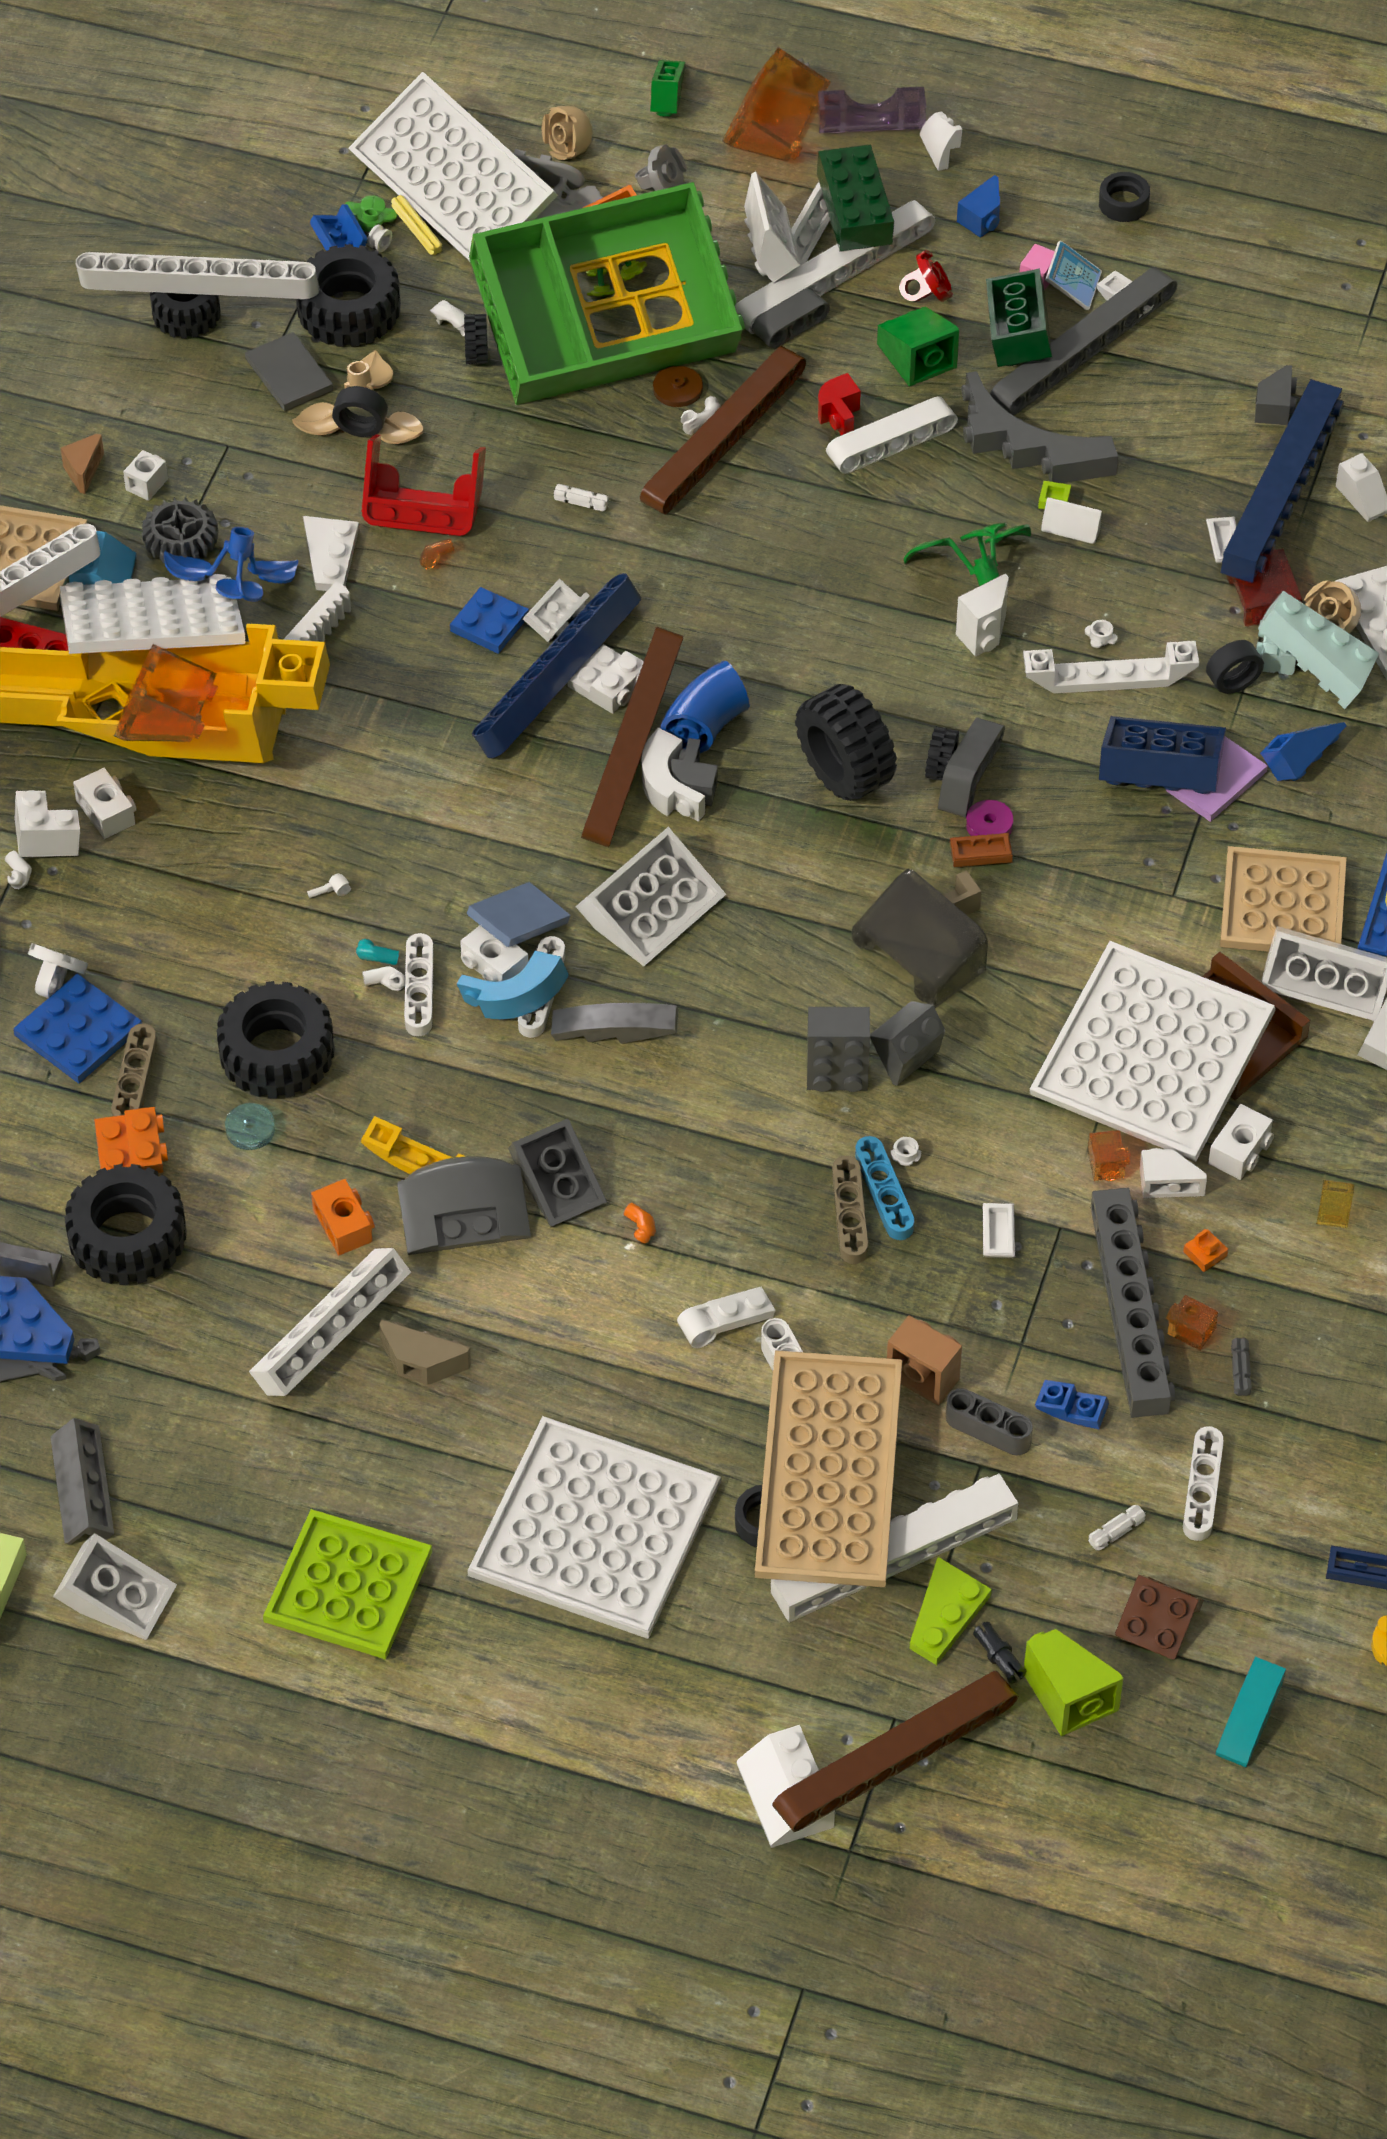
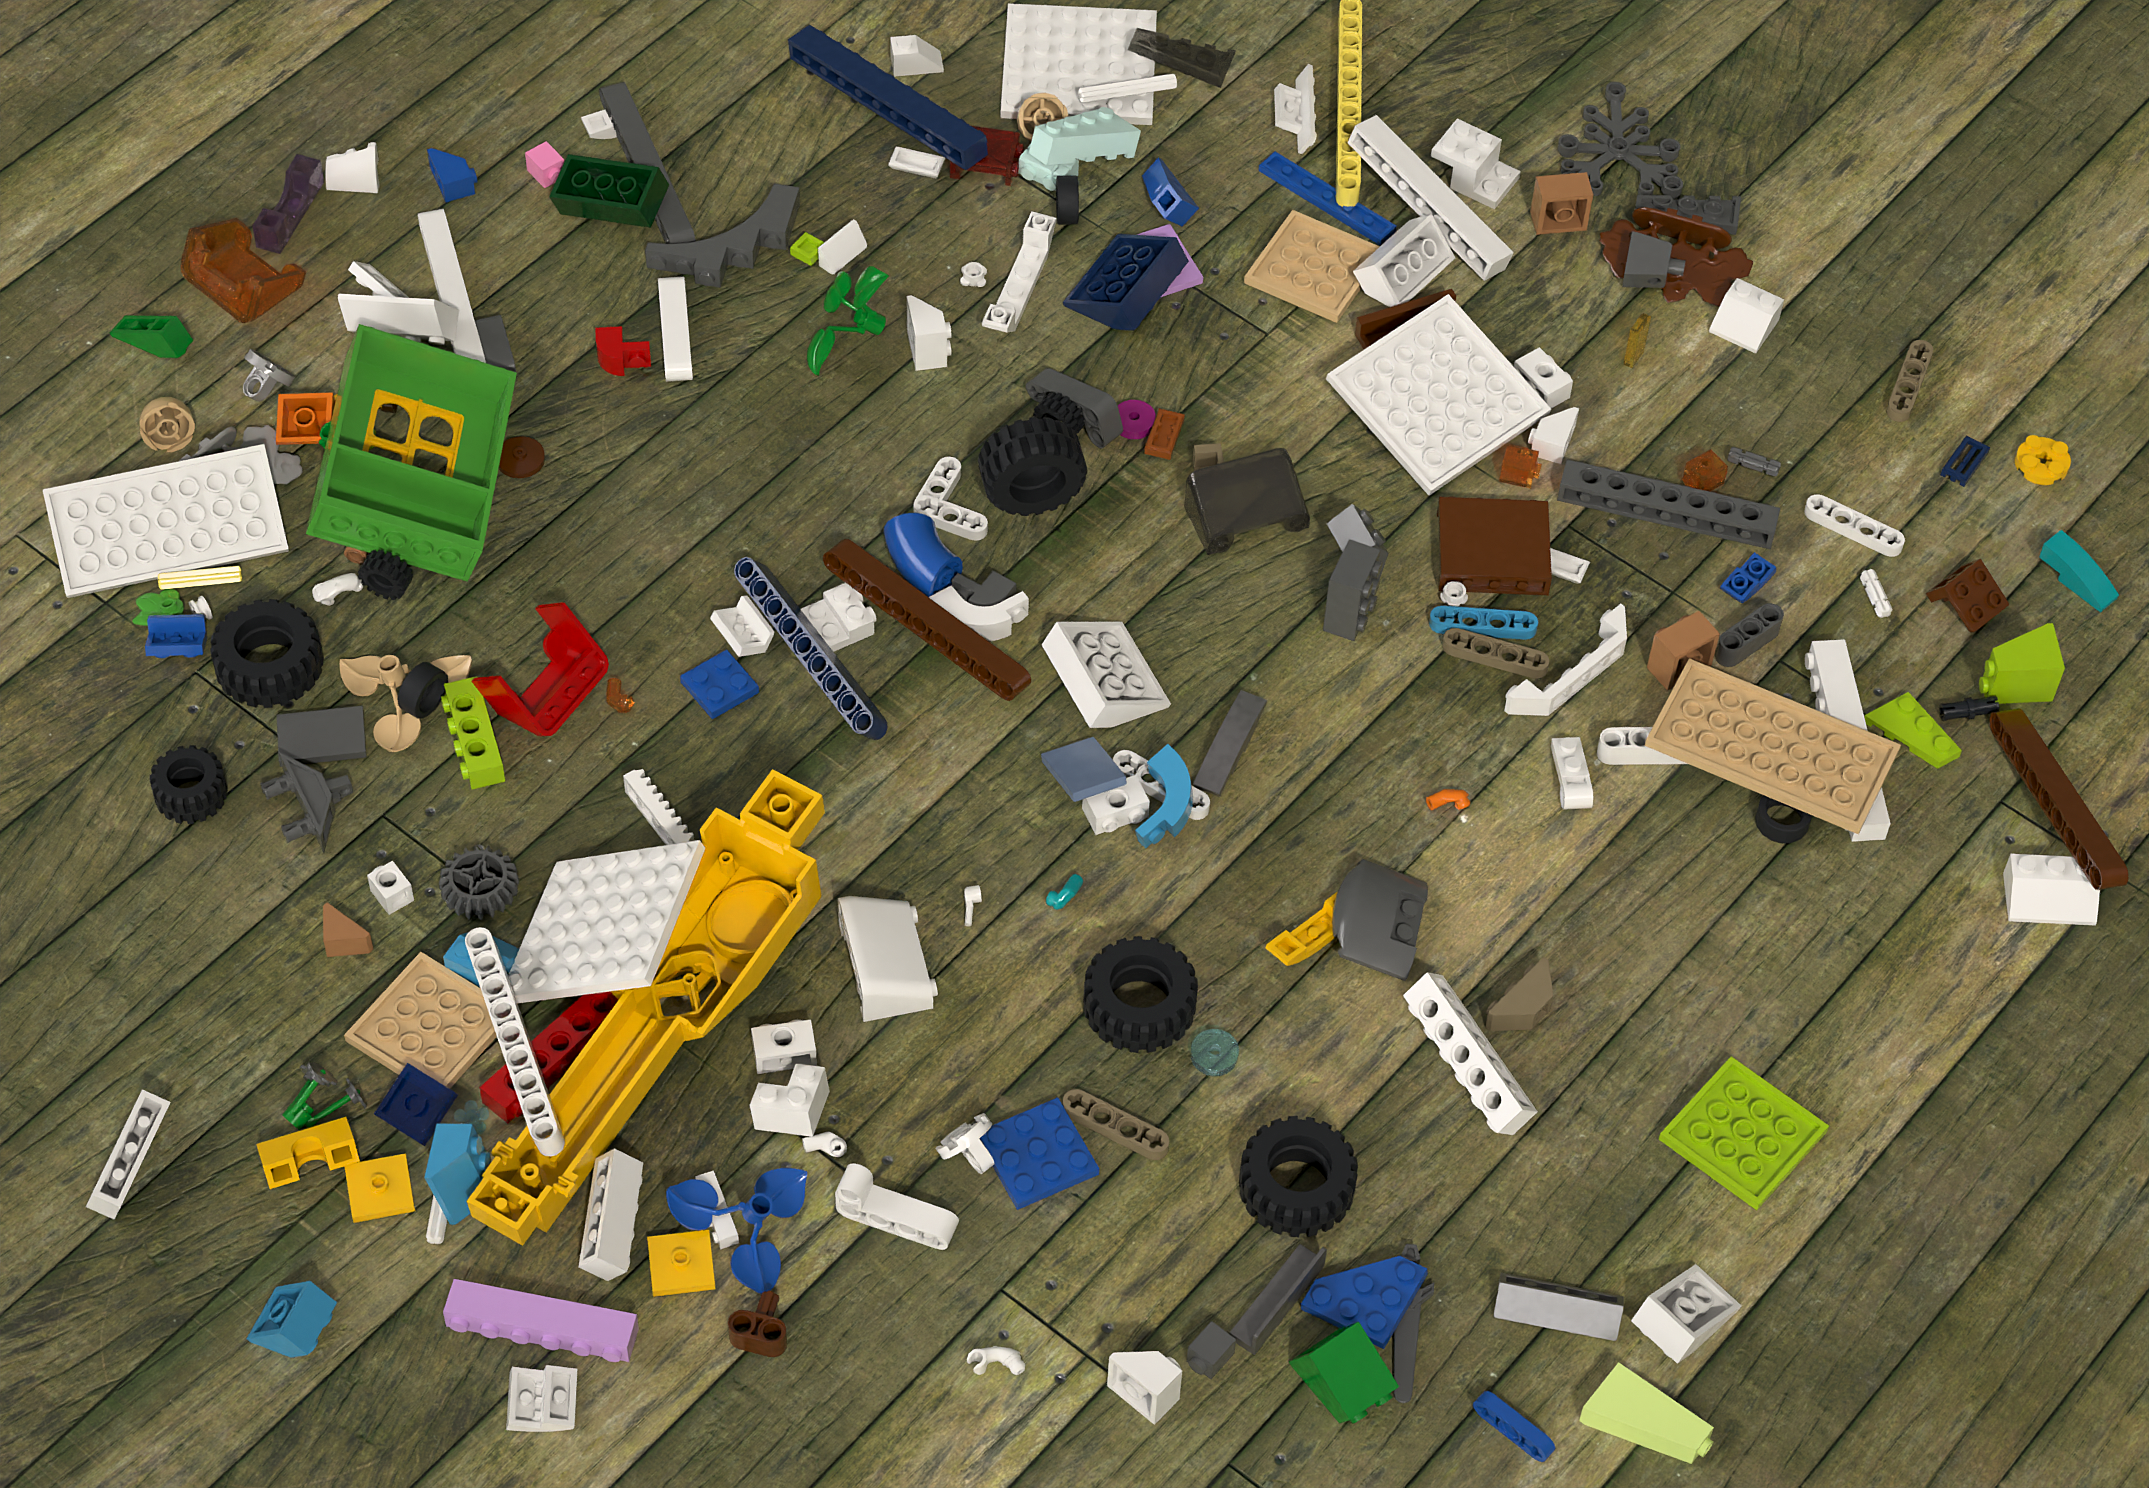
camera: 70 degrees left, 0 degrees up
white beam [76,252,319,299] -> none
orange plate [94,1107,168,1173] -> none
clear orange windscreen [113,644,218,742] -> none
blue plant [164,527,298,602] -> none
white wing [303,516,359,591] -> none
orange brick [311,1179,375,1256] -> none
white arm [362,966,405,991] -> none
white beam [404,933,434,1036] -> none
white tile [468,1416,721,1639] -> none
dark grey slope [508,1118,607,1228] -> none
white axle [554,484,608,512] -> none
reddish brown beam [640,346,806,515] -> none
white piece [681,396,721,435] -> none
dark green brick [817,144,894,251] -> none
green slope [877,306,959,387] -> none
red tile [900,250,953,302] -> none
piece [1045,240,1102,310] -> none
black tyre [1099,172,1150,222] -> none
orange tile [1183,1229,1228,1272] -> none
dark grey slope [1254,365,1297,425] -> none
none -> dark grey connector [260,752,353,853]
none -> lime brick [441,676,505,789]
none -> white windscreen [838,896,938,1022]
none -> white beam [914,457,988,541]
none -> reddish brown panel [1437,496,1552,596]
none -> white slope [1504,604,1627,716]

